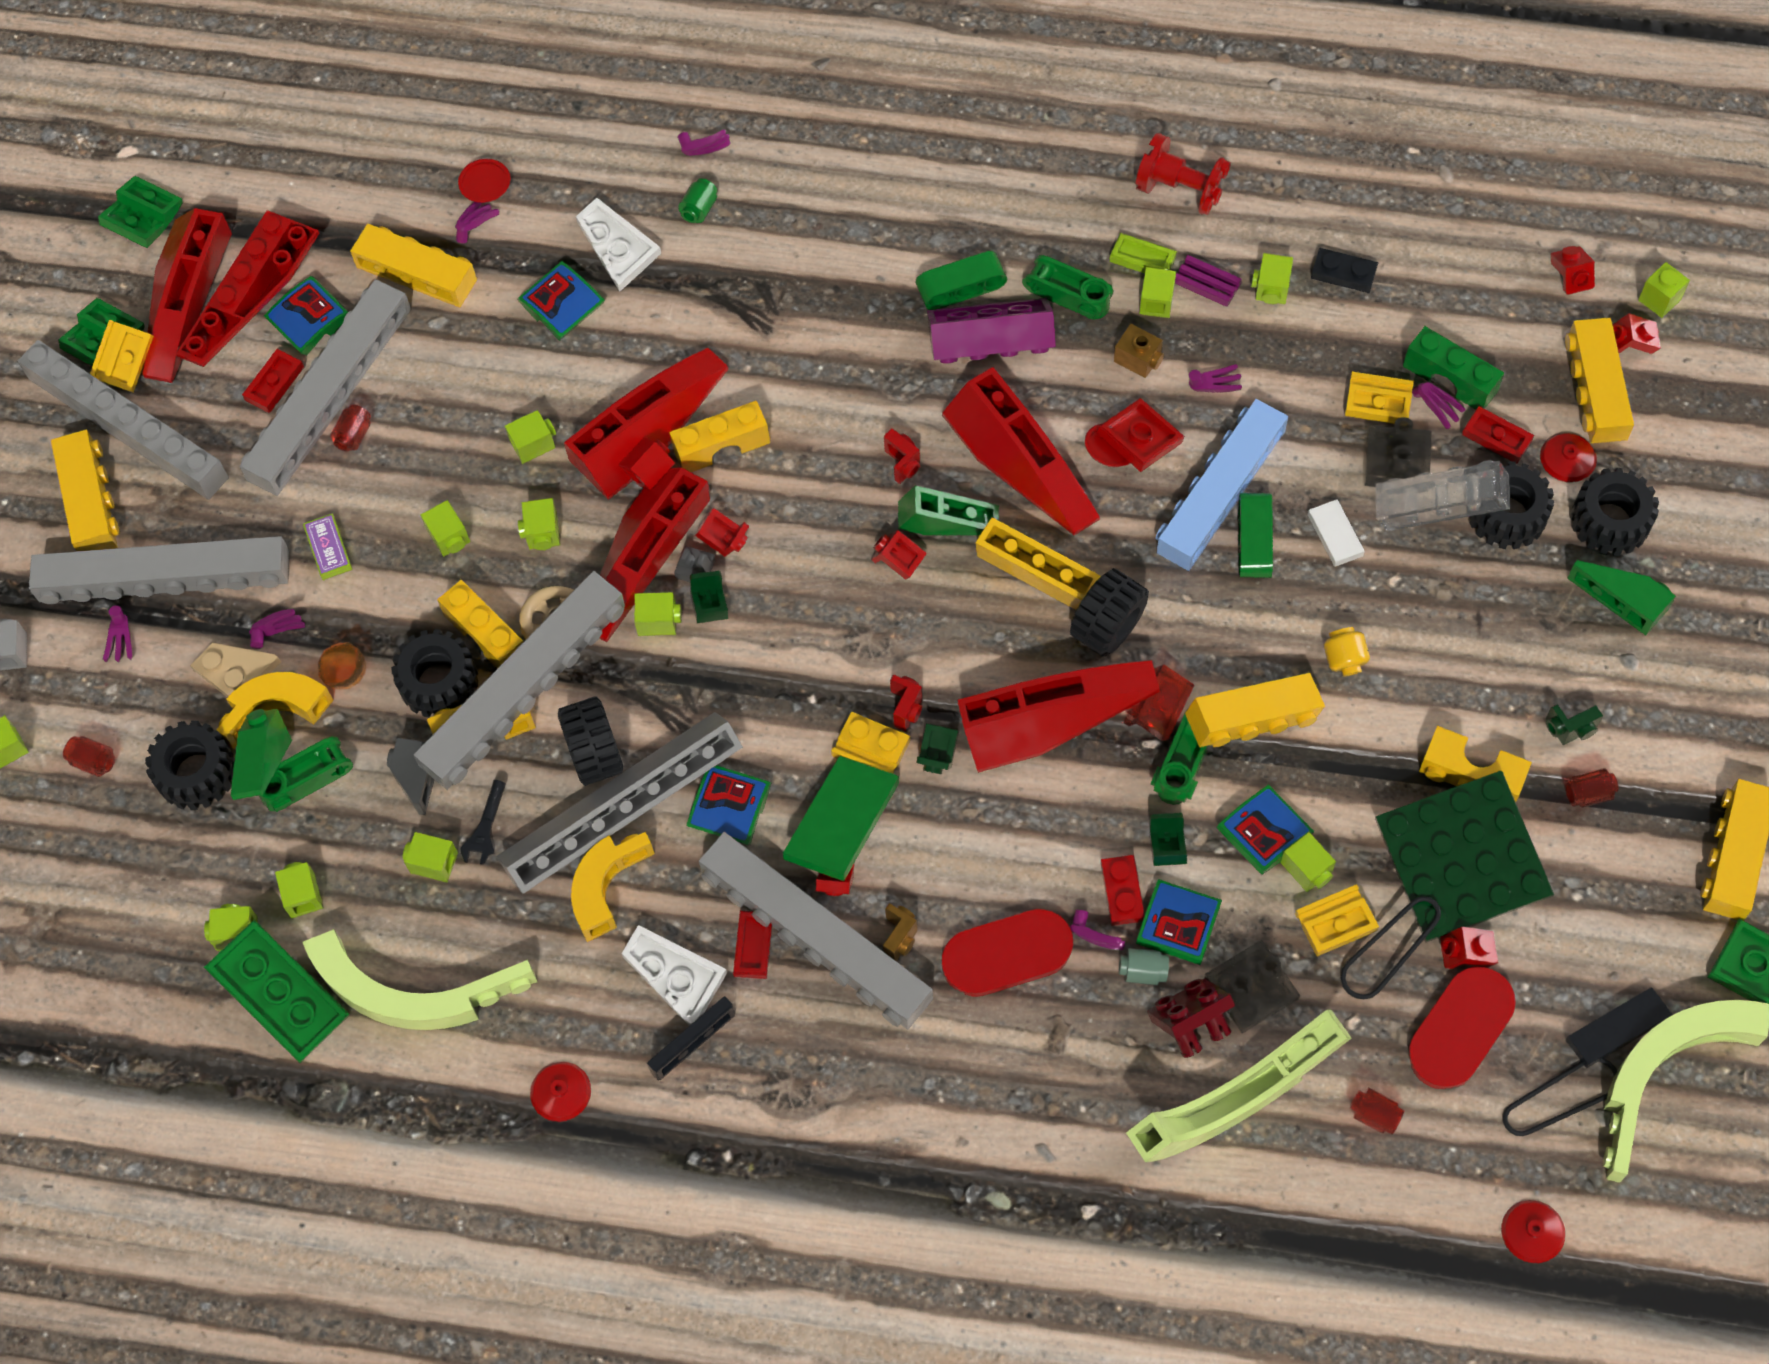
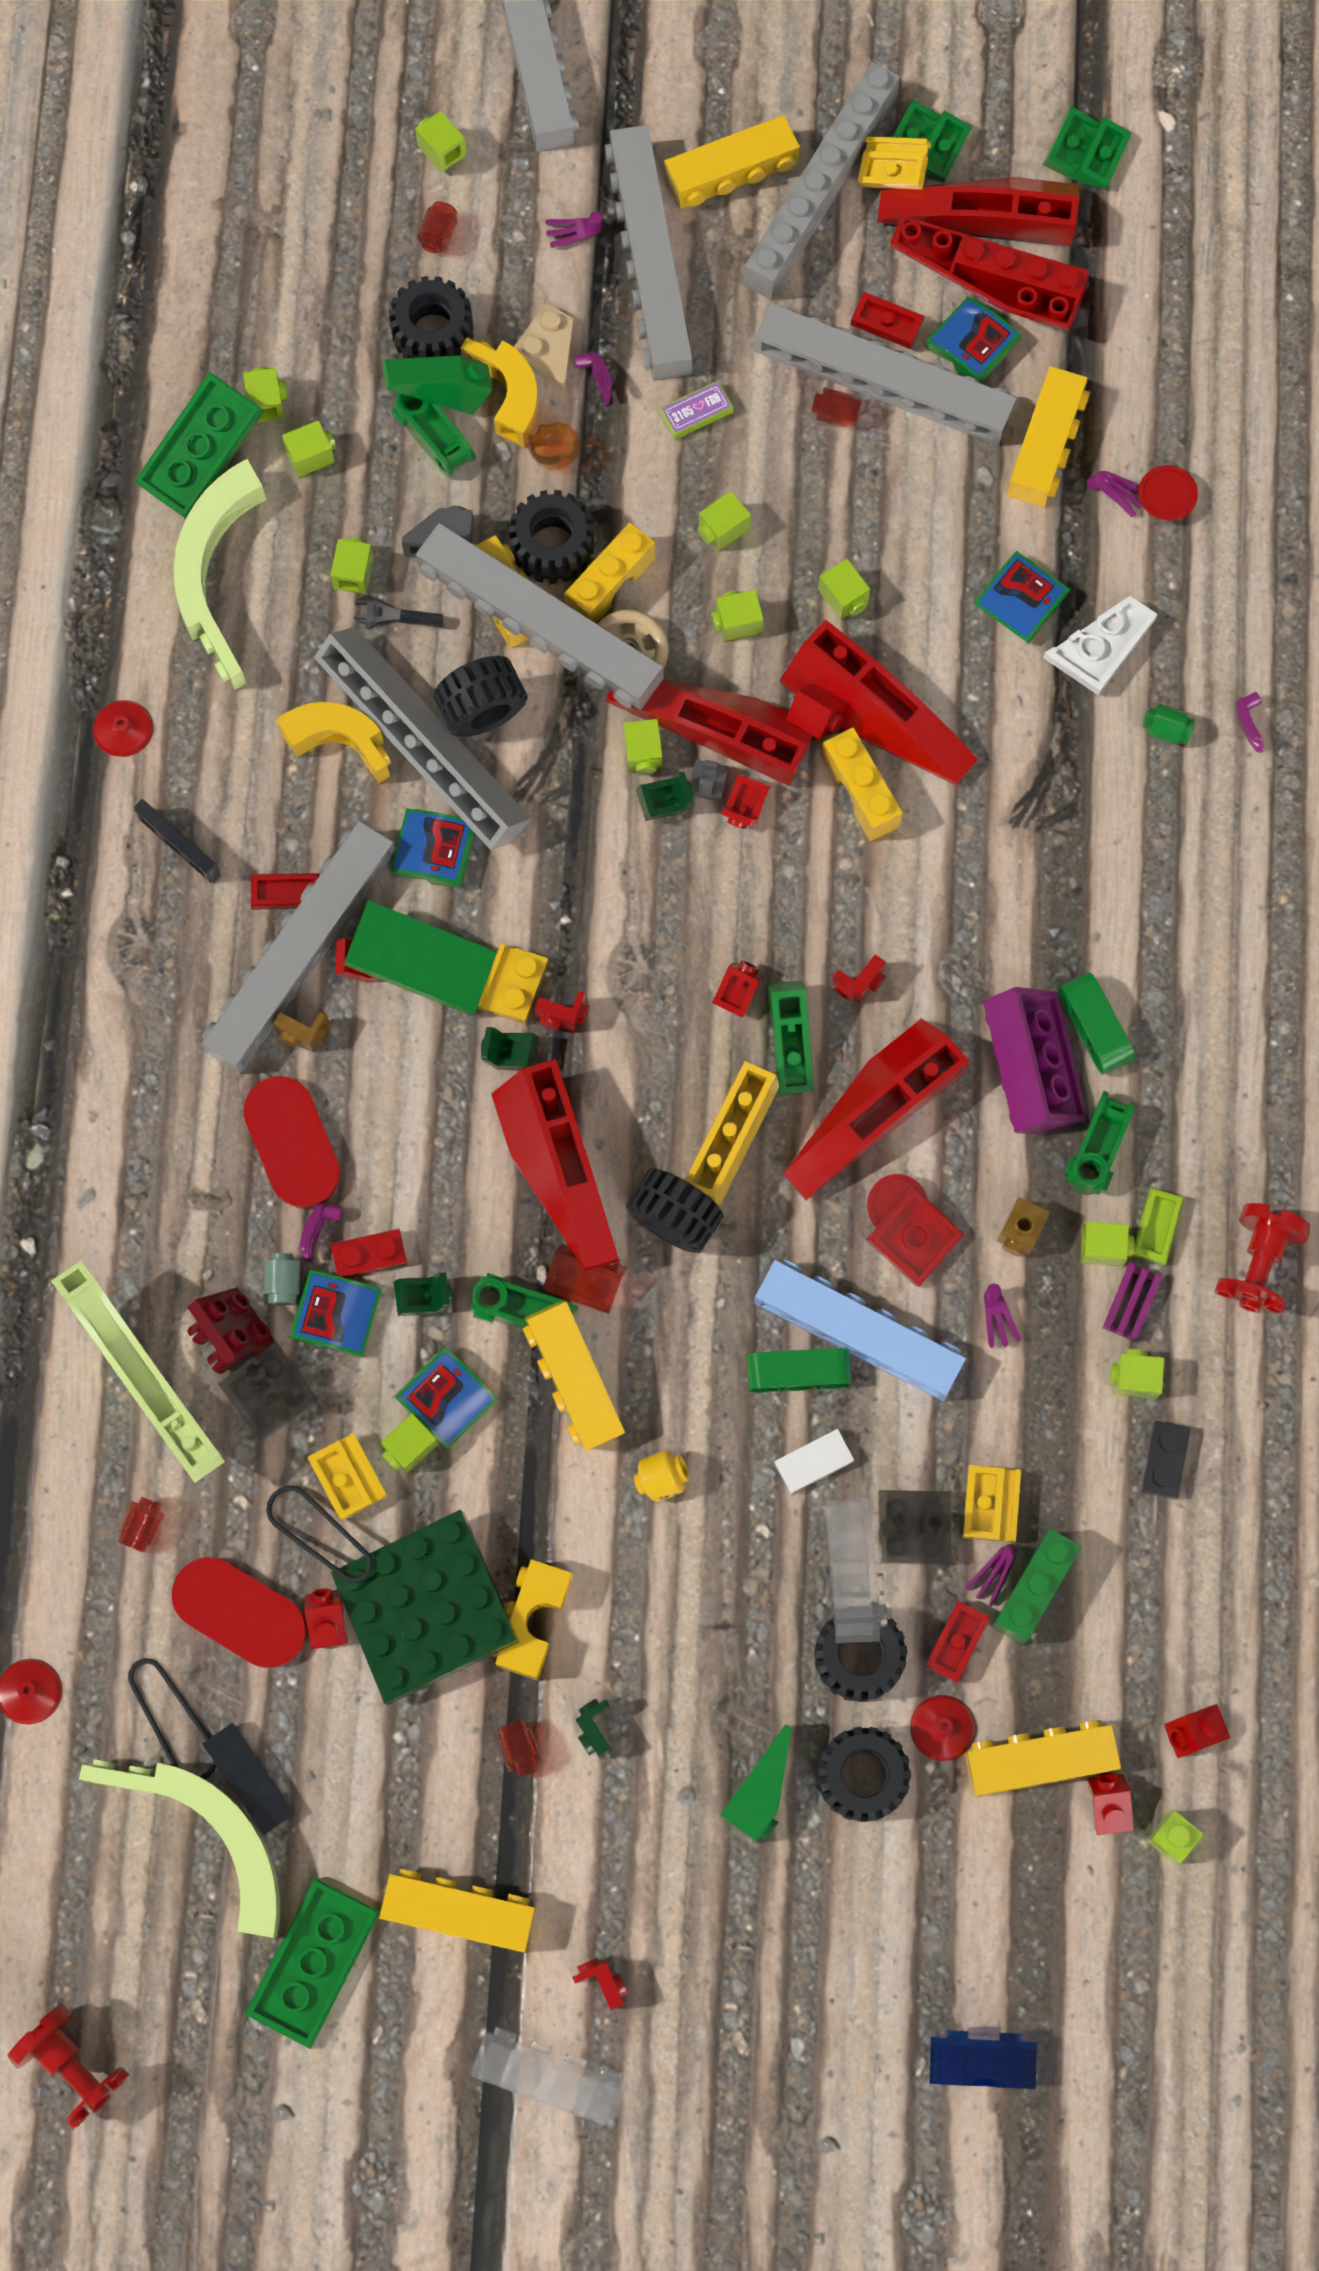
camera: 80 degrees right, 10 degrees up
white wing [622,925,727,1026] -> none

